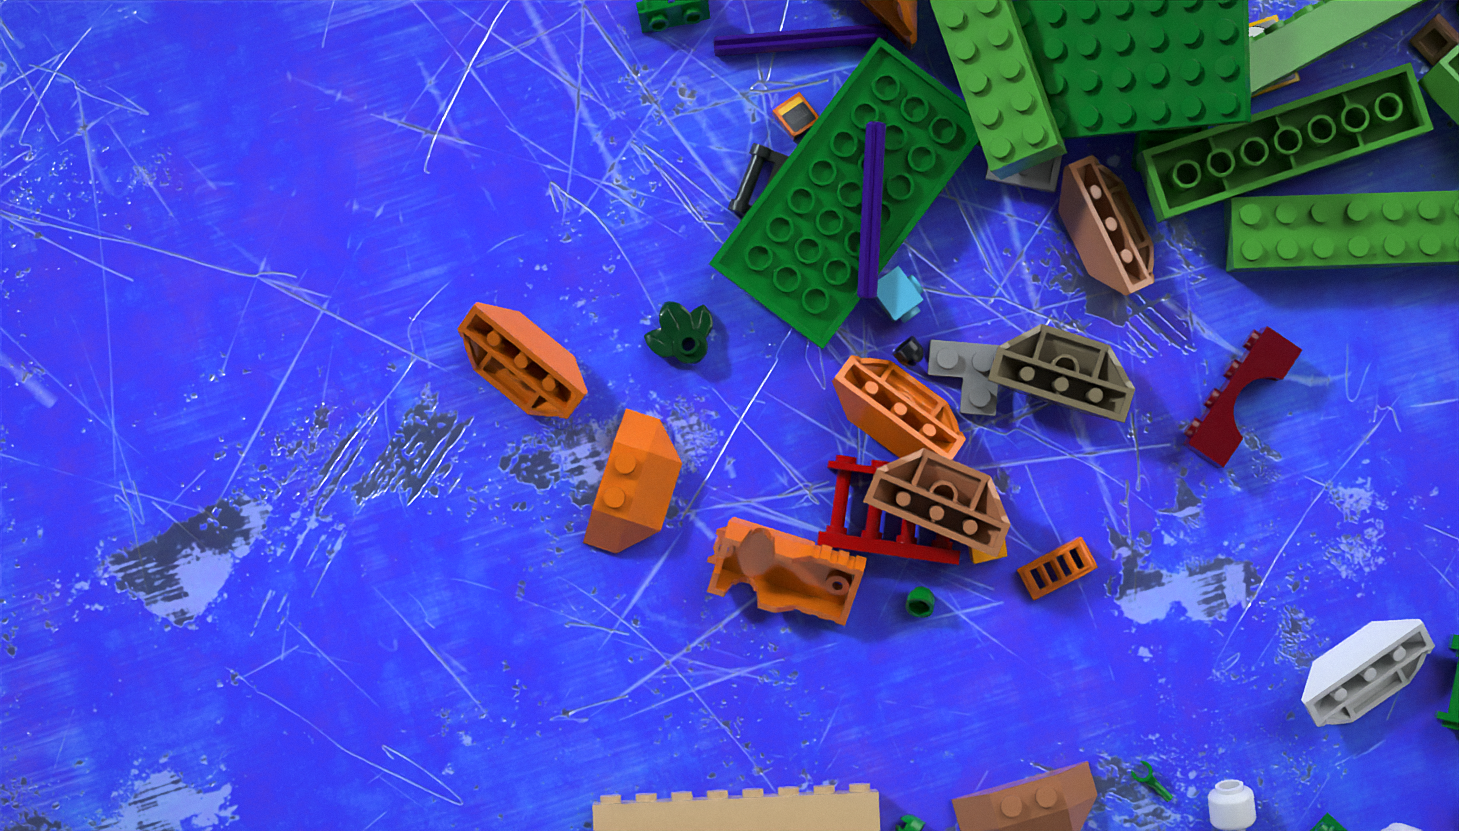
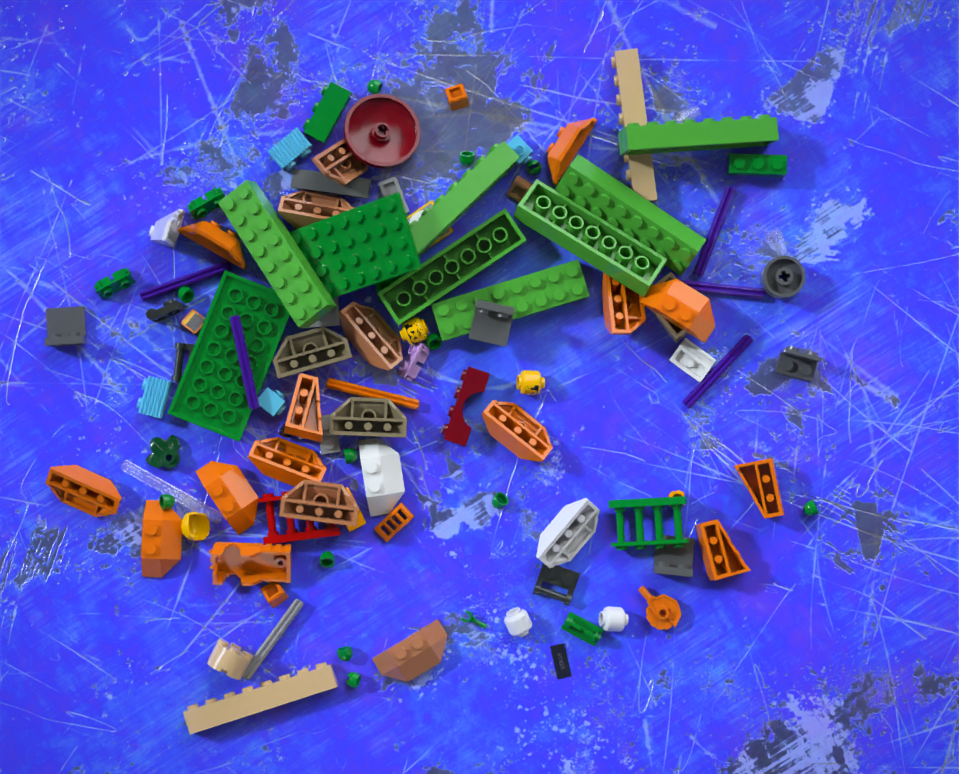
camera: 10 degrees left, 0 degrees up
none -> dark grey bracket [44,306,87,347]
none -> clear axle [120,460,223,524]
none -> medium azure brick [136,376,173,419]
none -> pearl dark grey plate [146,299,185,322]
none -> green hinge [159,494,175,510]
none -> green hinge [178,286,195,303]
none -> yellow hair [181,512,210,541]
none -> orange wedge [196,461,259,535]
none -> tan brick [207,638,253,680]
none -> light grey axle [243,599,304,680]
none -> orange slope [260,581,289,608]
none -> dark tan wedge [273,326,352,379]
none -> orange wedge [284,373,323,442]
none -> orange axle [326,378,420,410]
none -> green hinge [336,646,353,661]
none -> green hinge [343,448,358,464]
none -> white wedge [358,438,405,517]
none -> lavender hinge [398,342,430,382]
none -> yellow head [399,317,429,345]
none -> green hinge [426,333,442,350]
none -> dark grey bracket [469,299,515,347]
none -> orange wedge [482,400,553,462]
none -> green hinge [492,492,509,509]
none -> yellow head [516,370,545,395]
none -> pearl dark grey plate [533,563,580,606]

